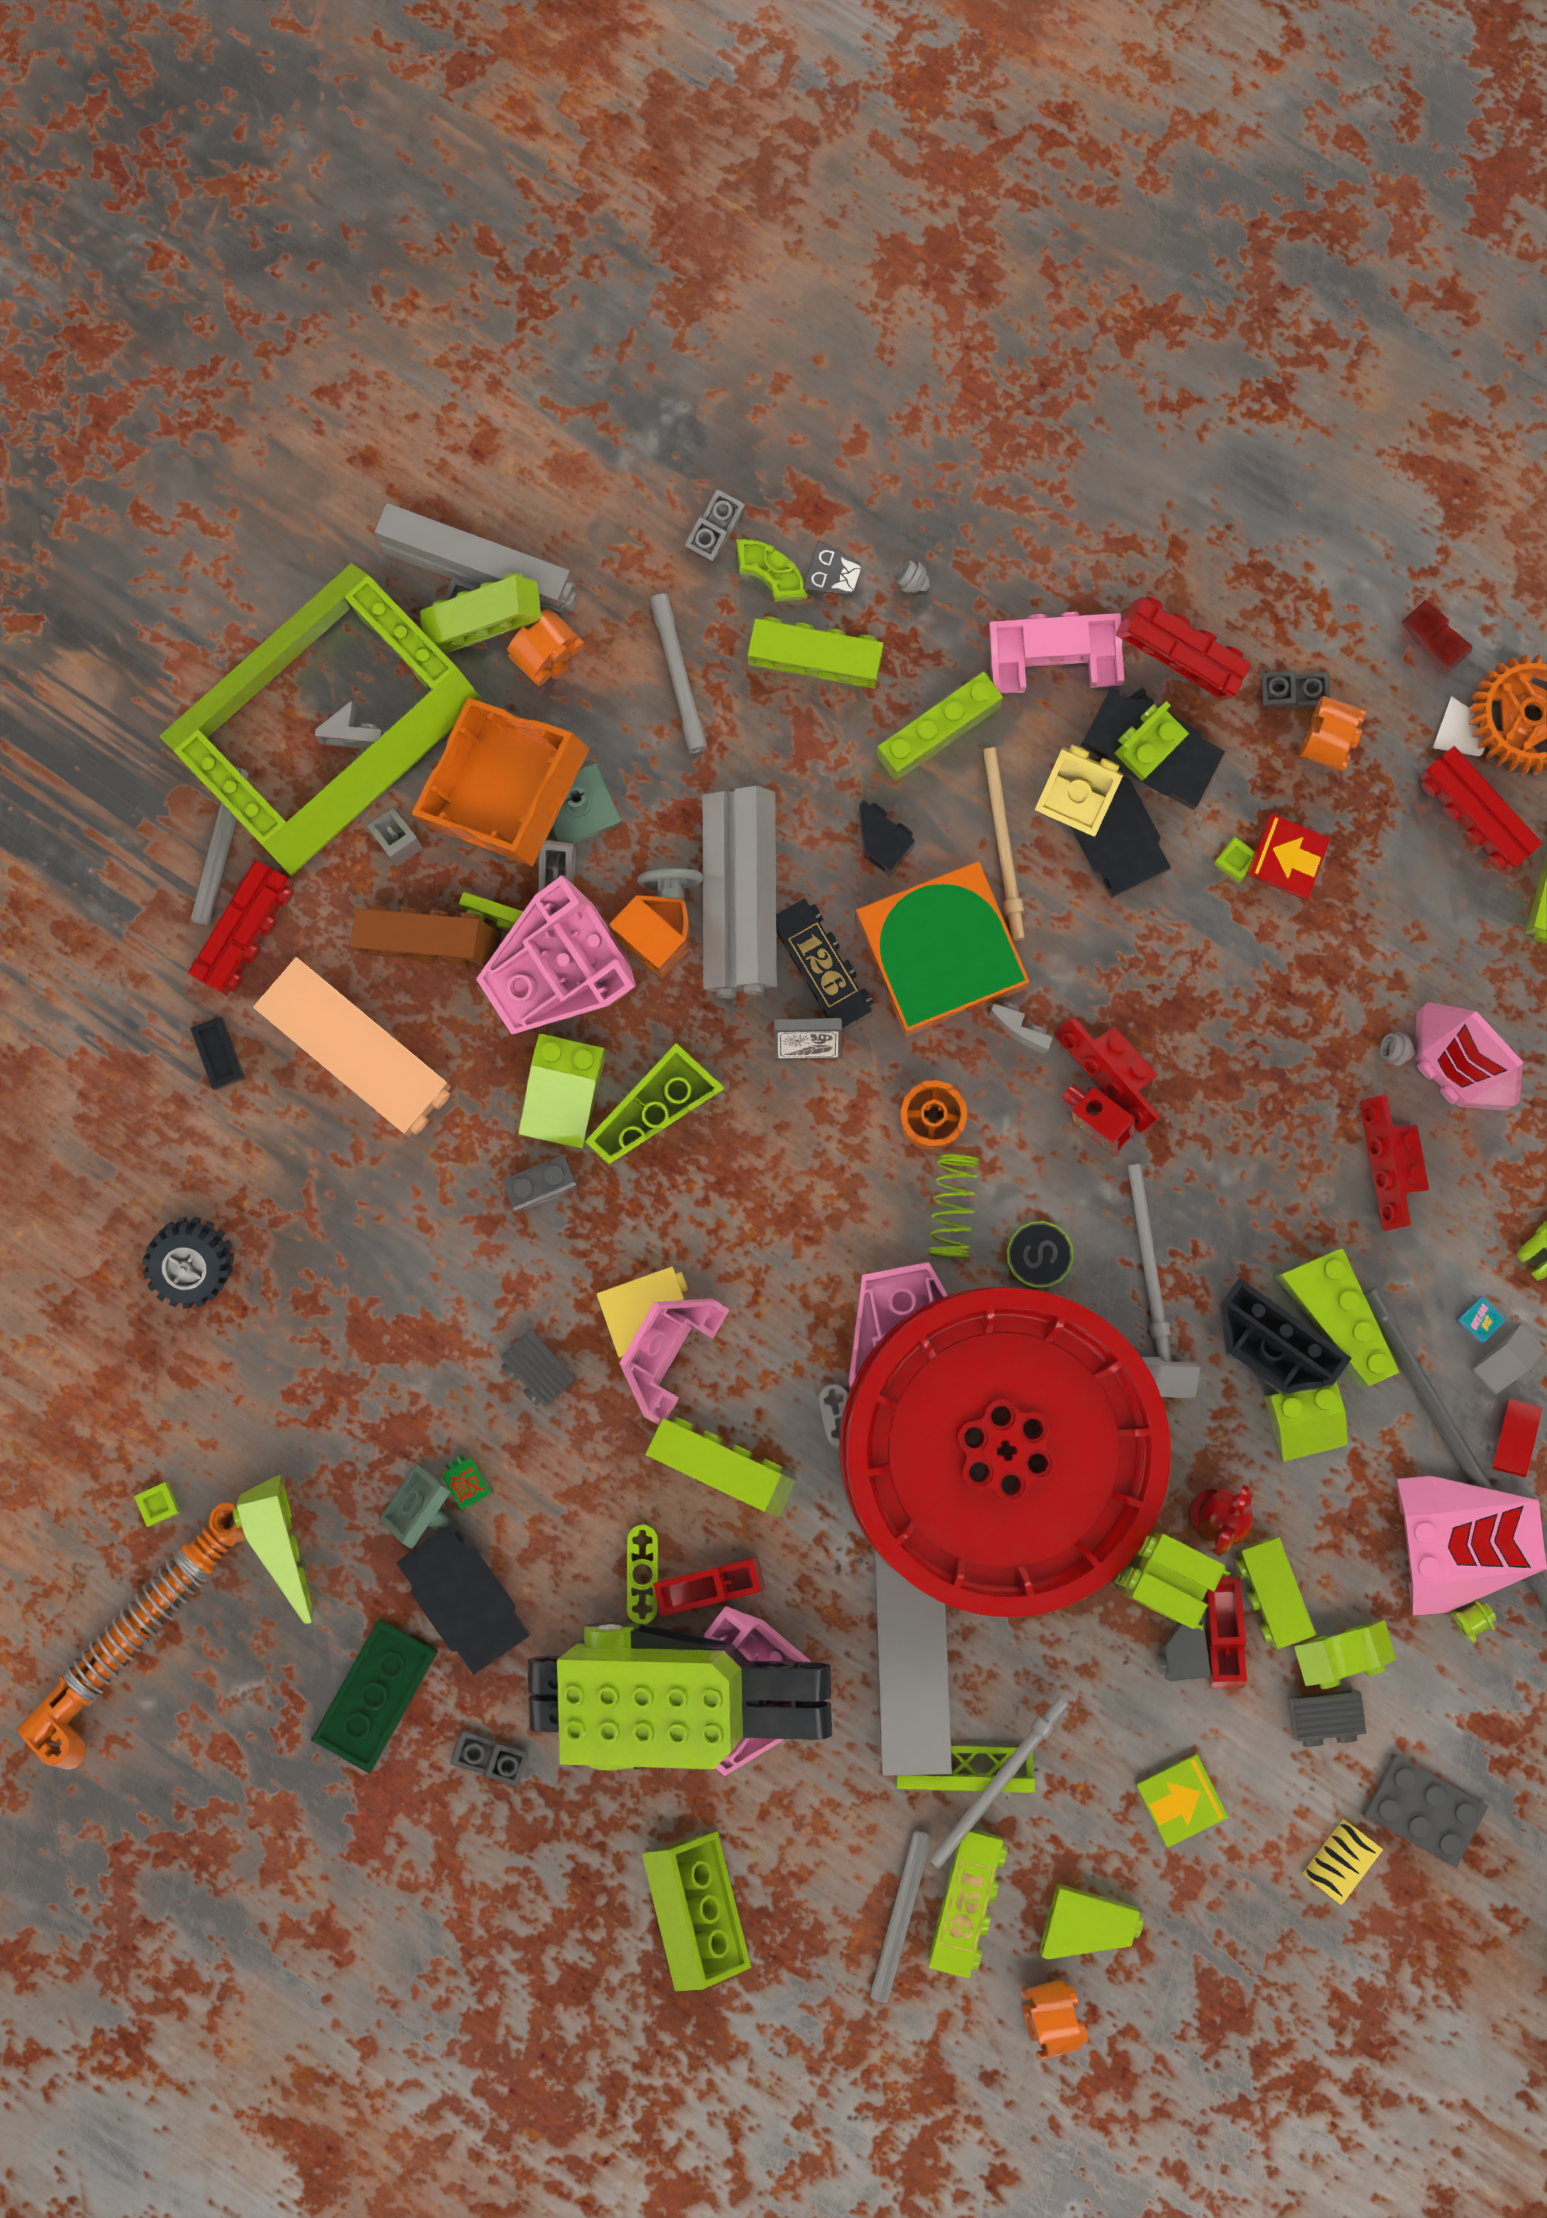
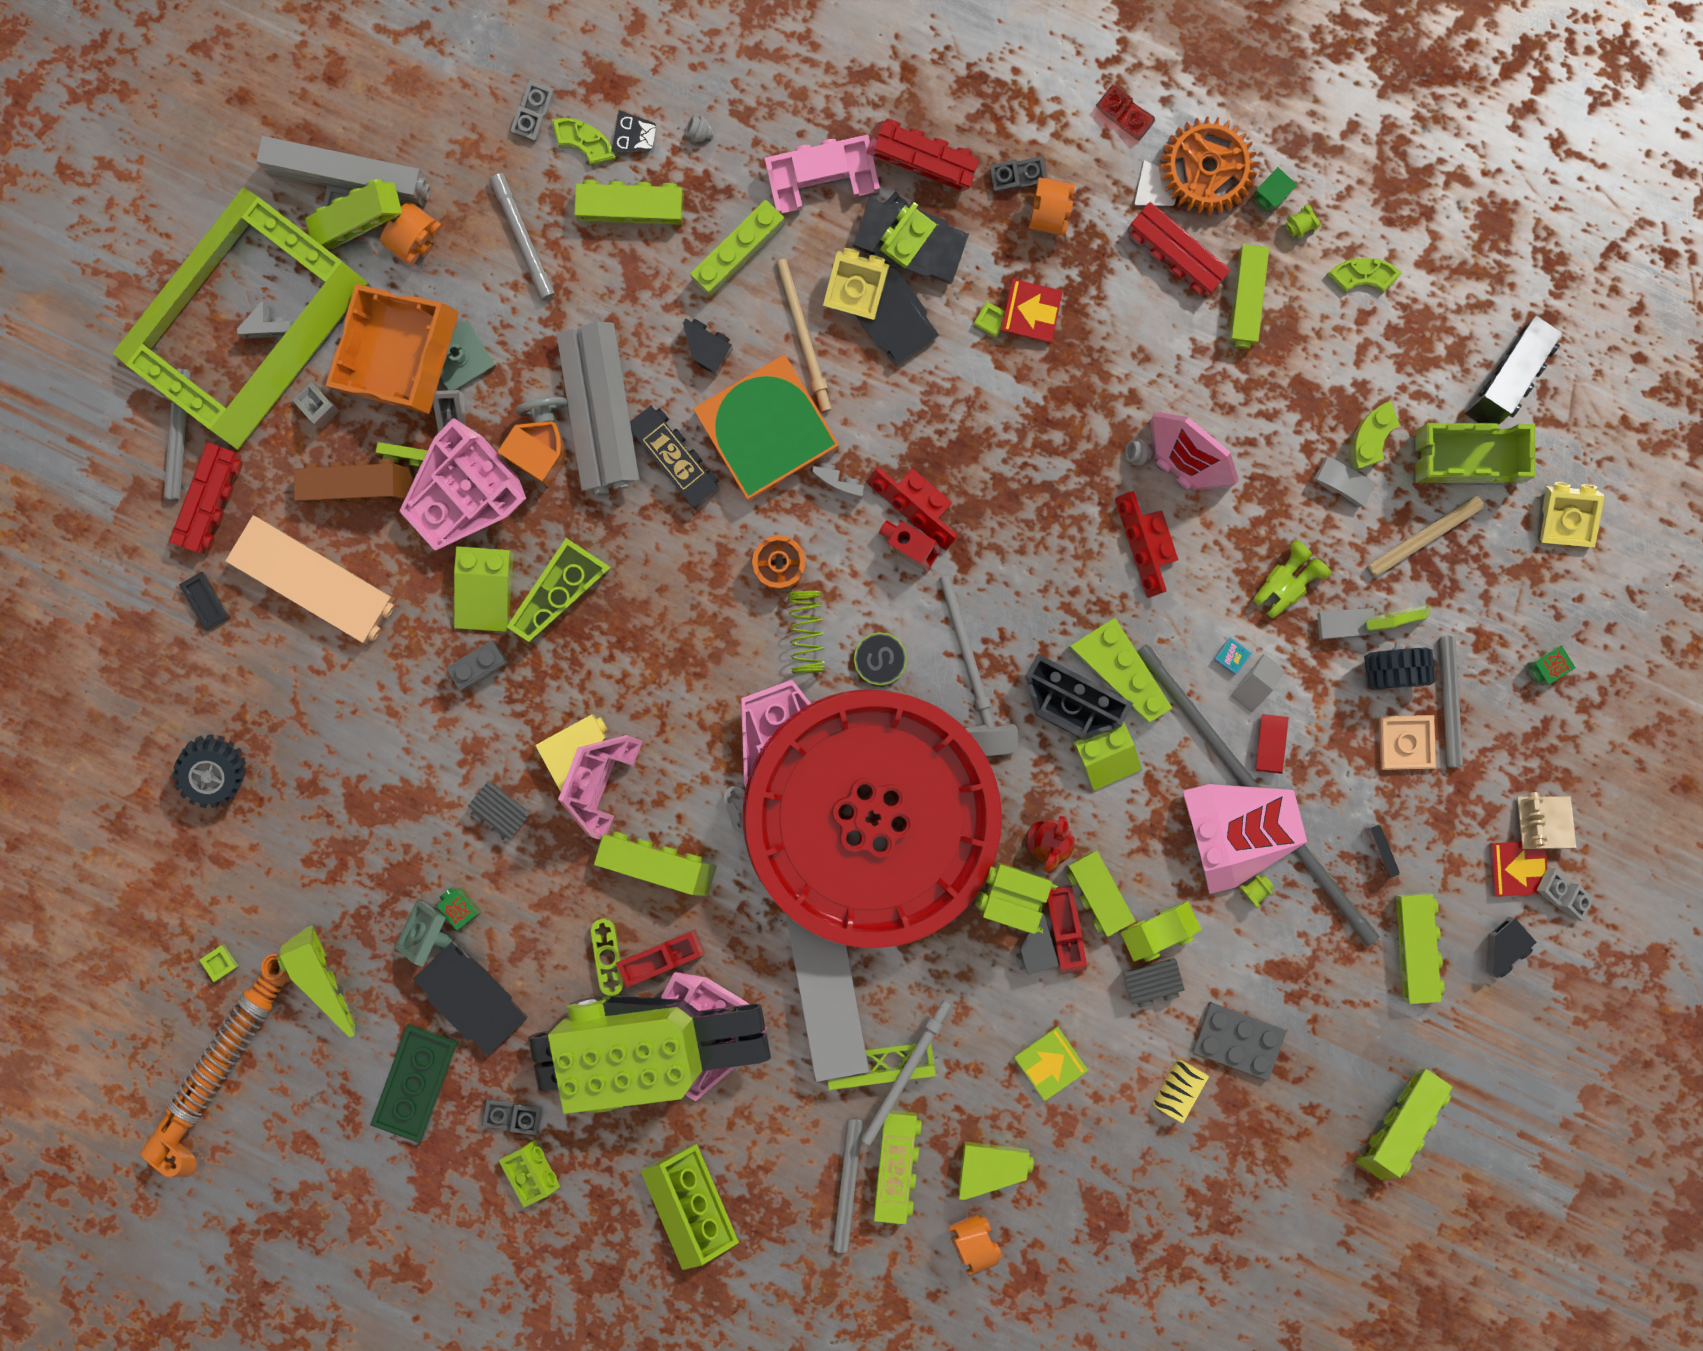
camera: 15 degrees left, 5 degrees up
tile [774,1018,842,1059] -> none
none -> lime bracket [498,1140,560,1208]

